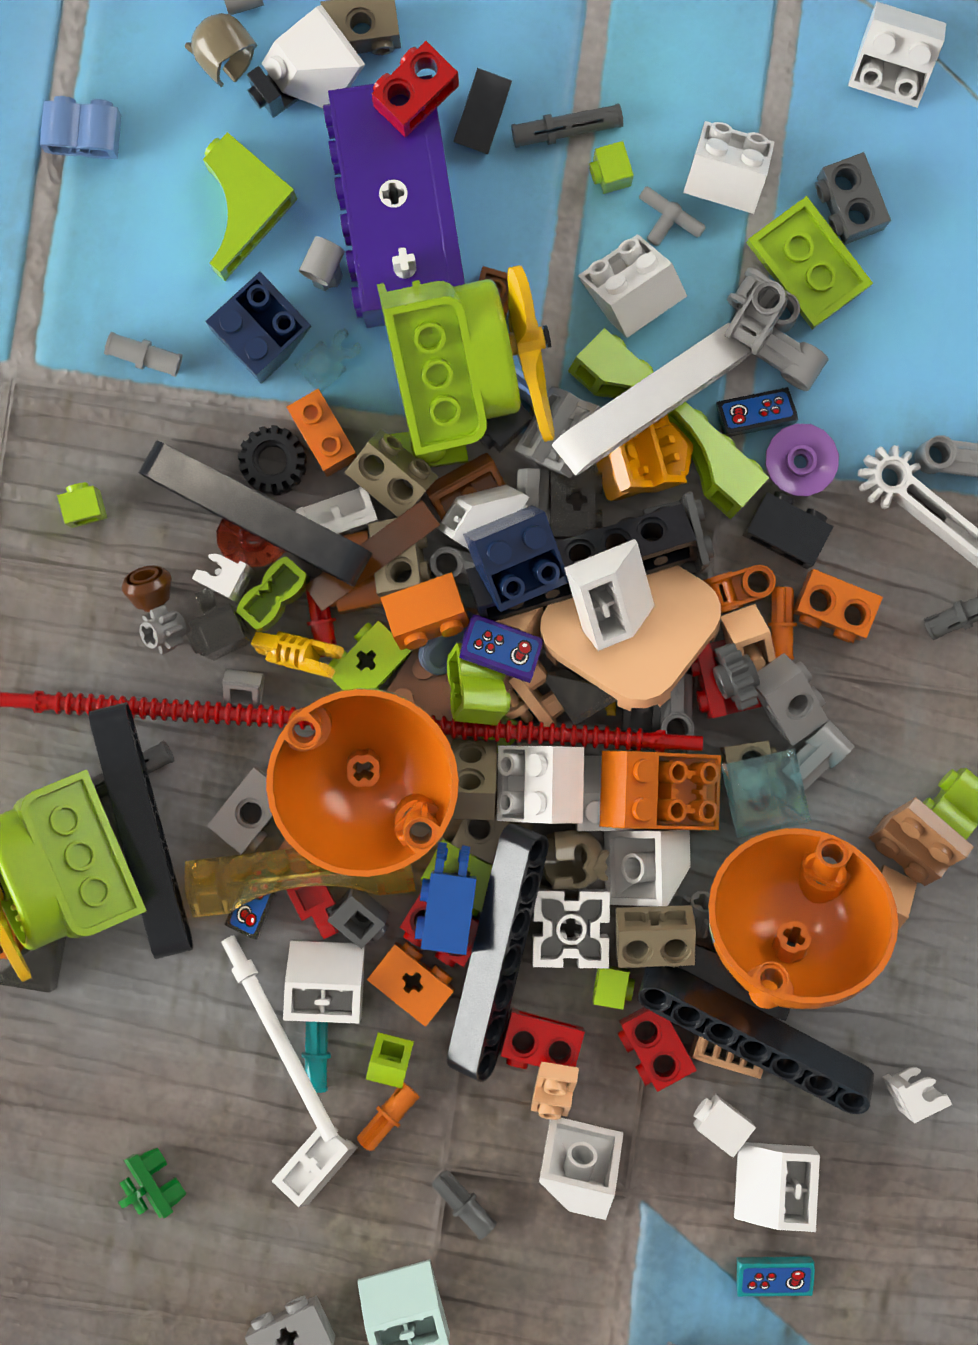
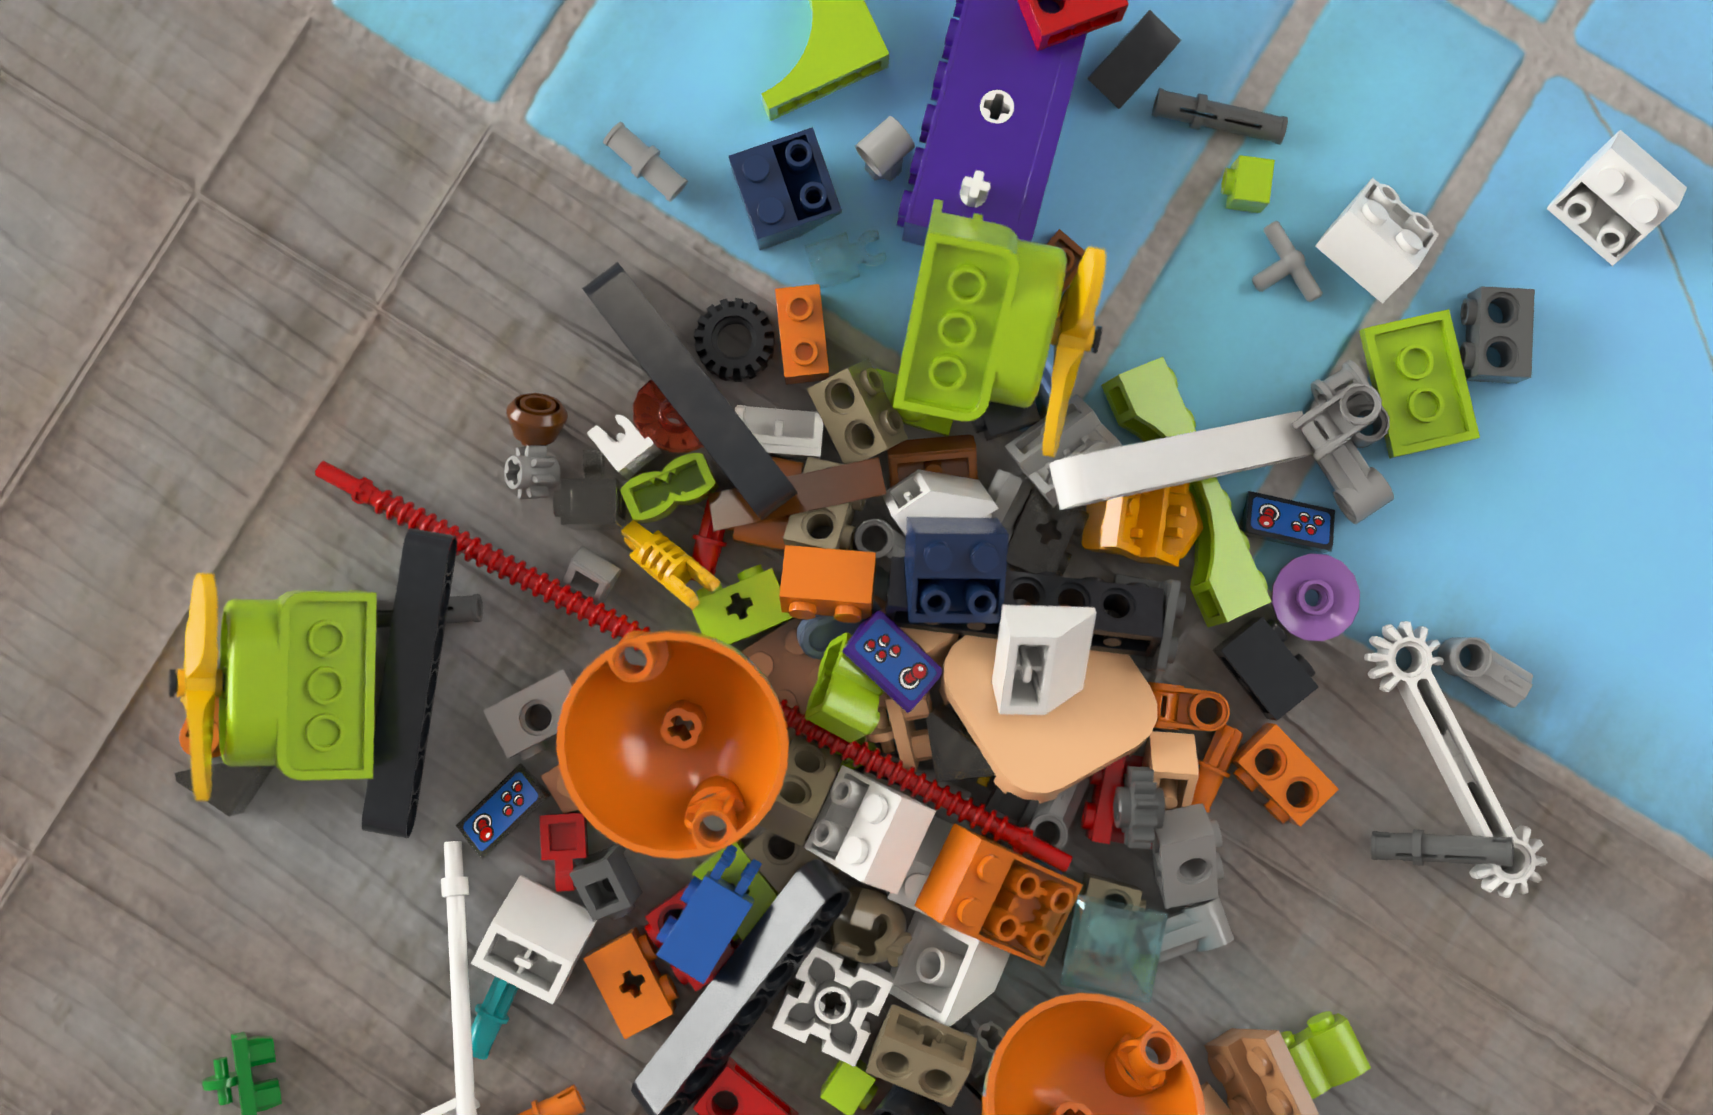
camera: 15 degrees right, 0 degrees up
lime plate [57,482,108,528] -> none
clear yellow arch [185,848,416,918] -> none
lime plate [366,1032,414,1089] -> none
white slope [578,234,687,338] -> none

